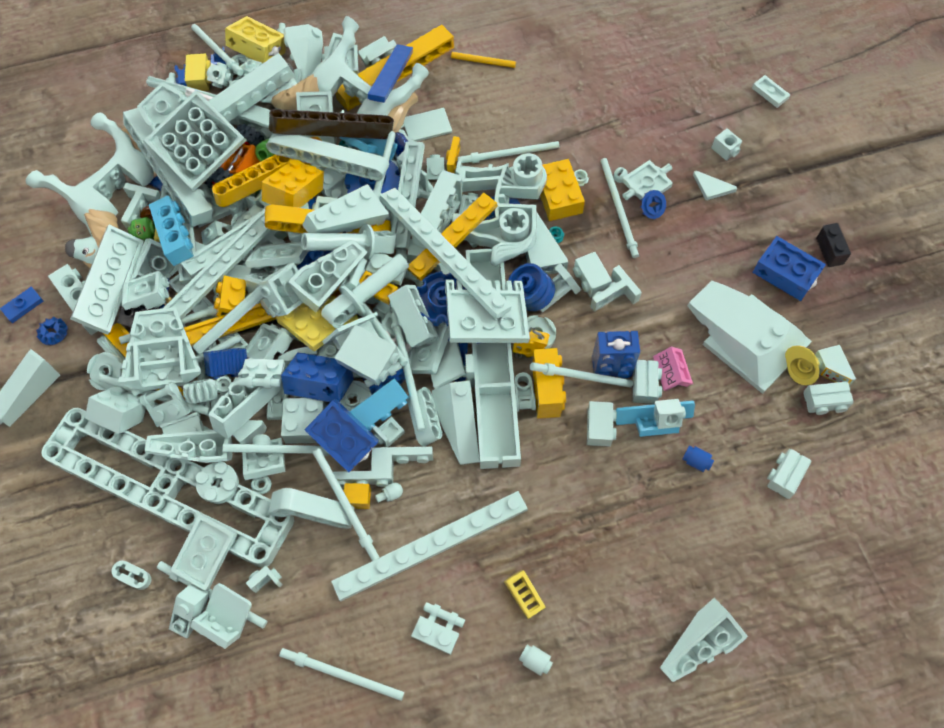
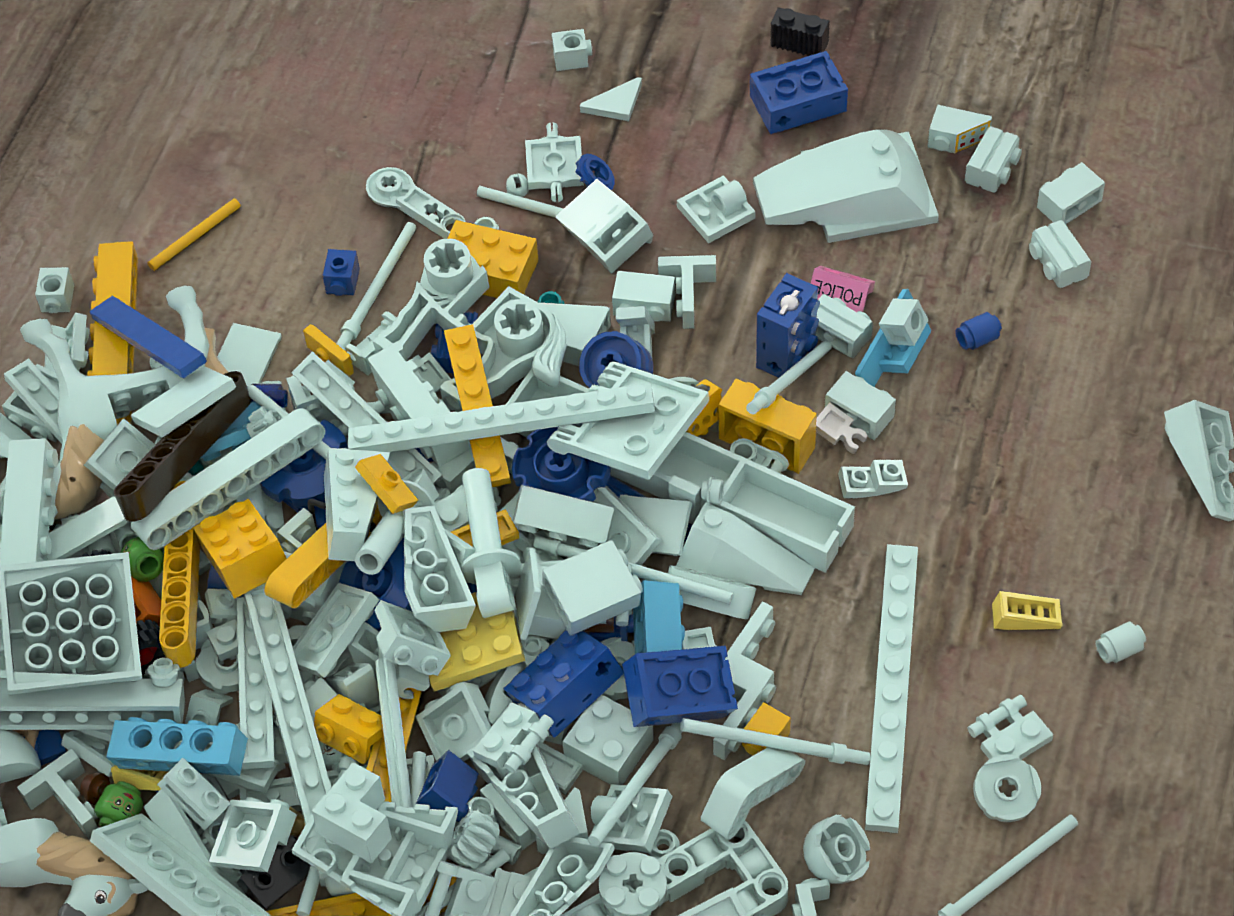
camera: 55 degrees left, 10 degrees down
light aqua cylinder [375,483,403,503] -> none
light yellow piece [785,345,820,385] -> none
none -> light aqua brick [35,267,74,313]
none -> light aqua tile [131,366,236,437]
none -> light aqua plate [147,658,180,687]
none -> light aqua bracket [157,758,231,830]
none -> light aqua gear [247,406,282,438]
none -> light aqua brick [312,762,392,864]
none -> blue brick [323,249,360,296]
none -> yellow plate [355,454,418,514]
none -> light aqua beam [366,167,466,239]
none -> light aqua slope [556,179,653,274]
none -> light aqua plate [677,175,755,244]
none -> light aqua plate [701,476,724,506]
none -> light aqua cylinder [803,814,870,884]
none -> white plate [816,402,868,454]
none -> light aqua slope [838,460,908,499]
none -> light aqua plate [973,754,1041,822]
none -> light aqua brick [1037,162,1105,224]

